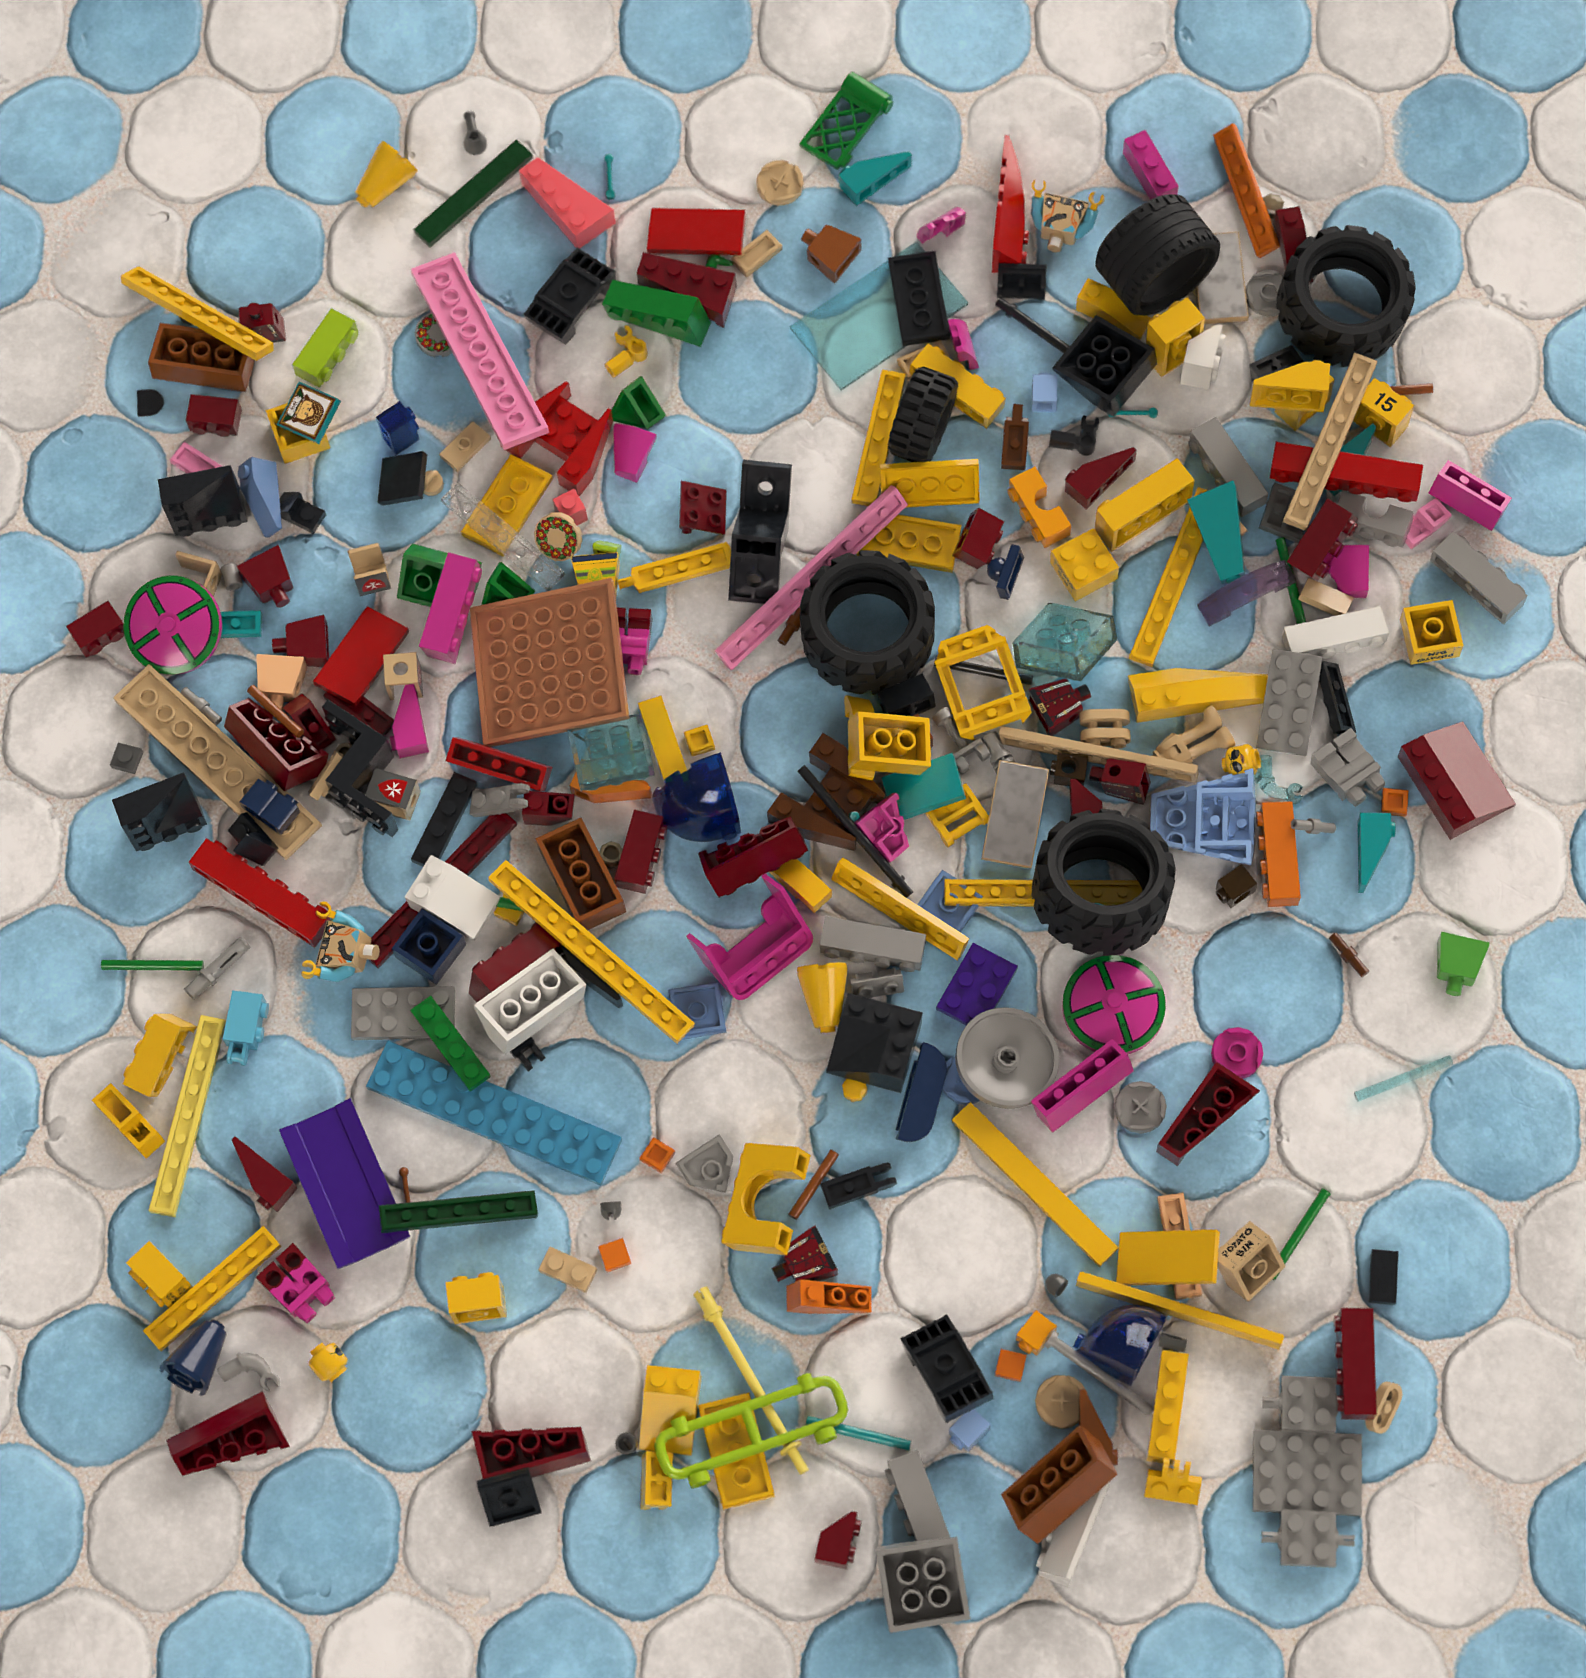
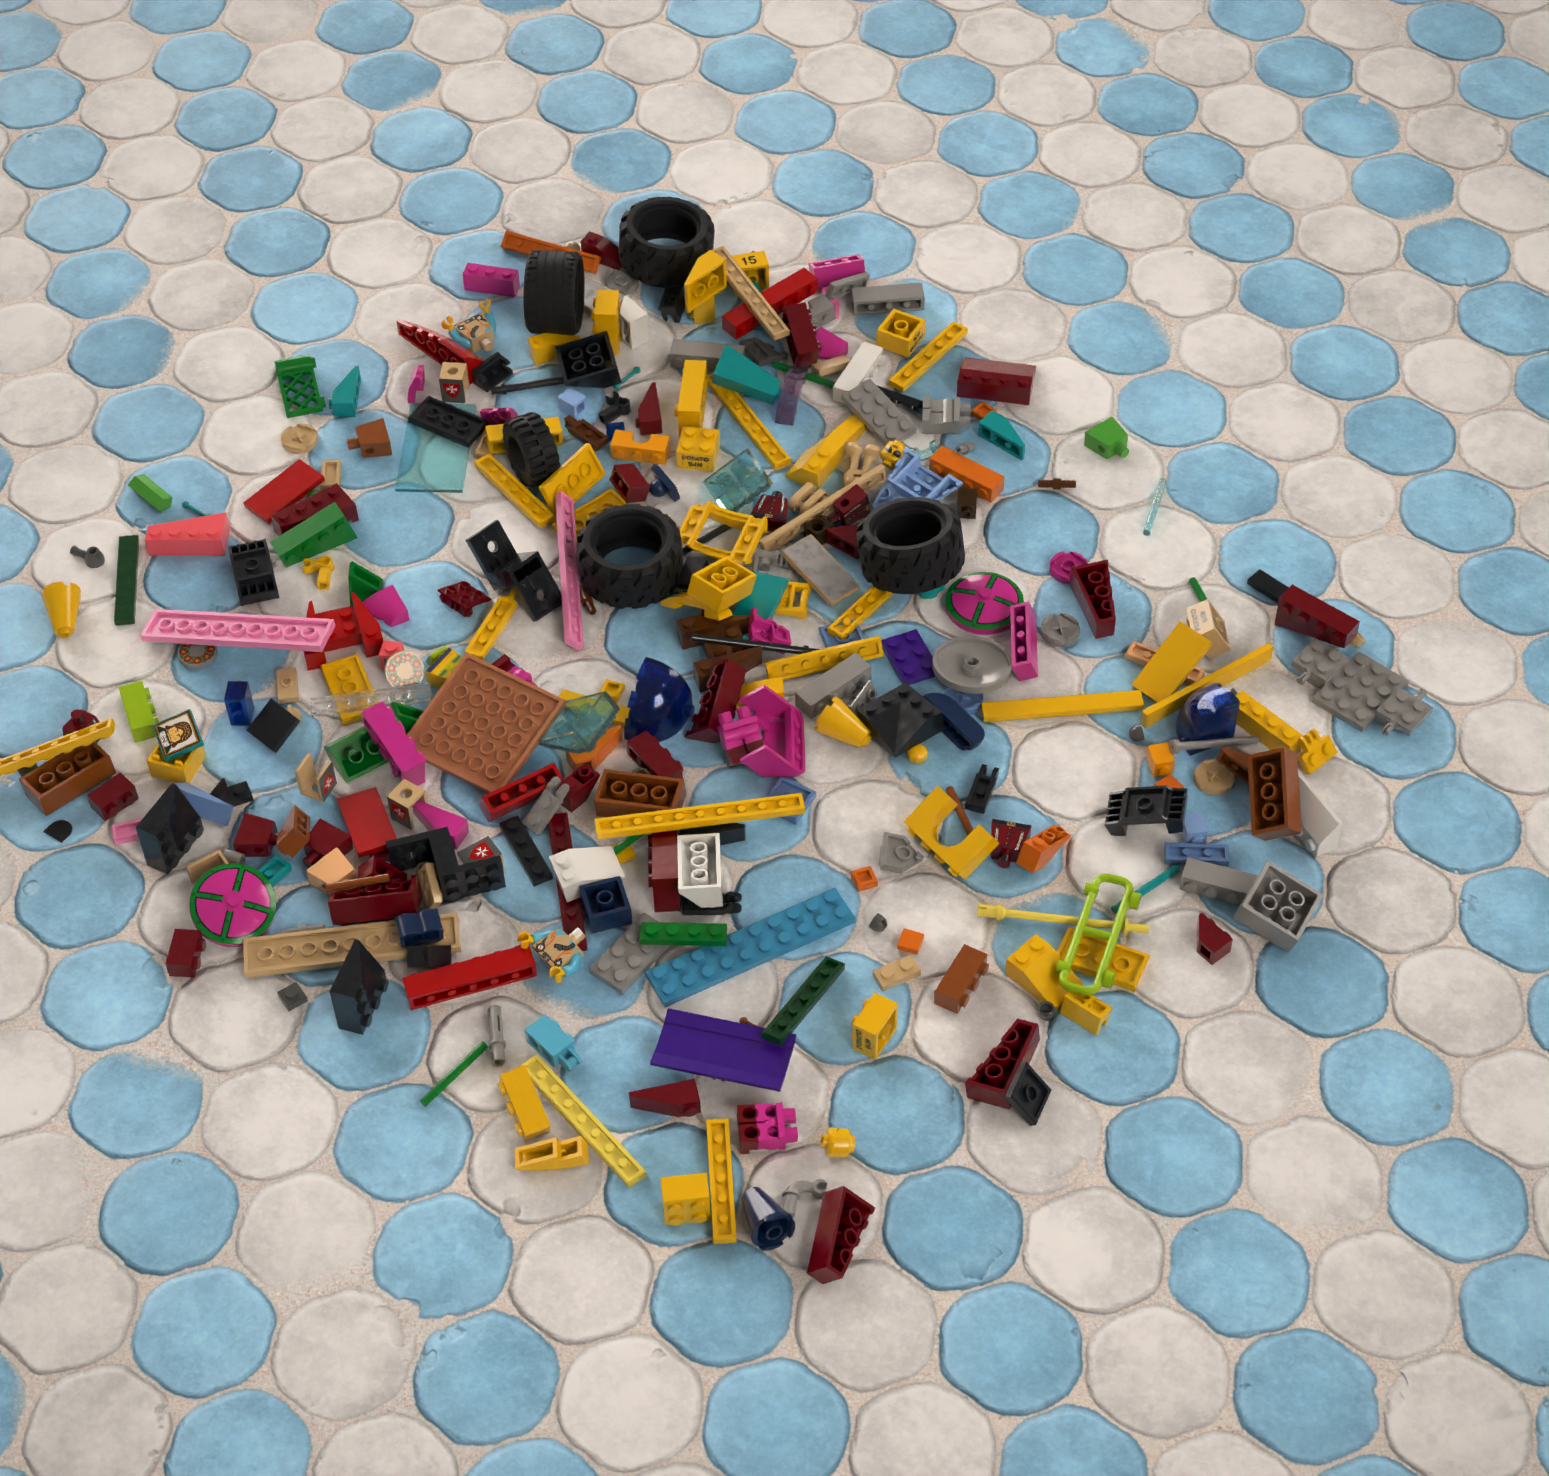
camera: 55 degrees left, 20 degrees down
none -> bright green piece [128,474,173,513]
none -> dark orange slope [276,805,311,858]
none -> piece [439,362,469,403]
none -> clear blue tile [605,422,625,441]
none -> dark pink hips [716,706,764,766]
none -> light grey tile [825,272,870,301]
none -> yellow plate [889,321,968,392]
none -> dark orange brick [934,944,989,1014]
none -> medium blue plate [1164,842,1229,866]

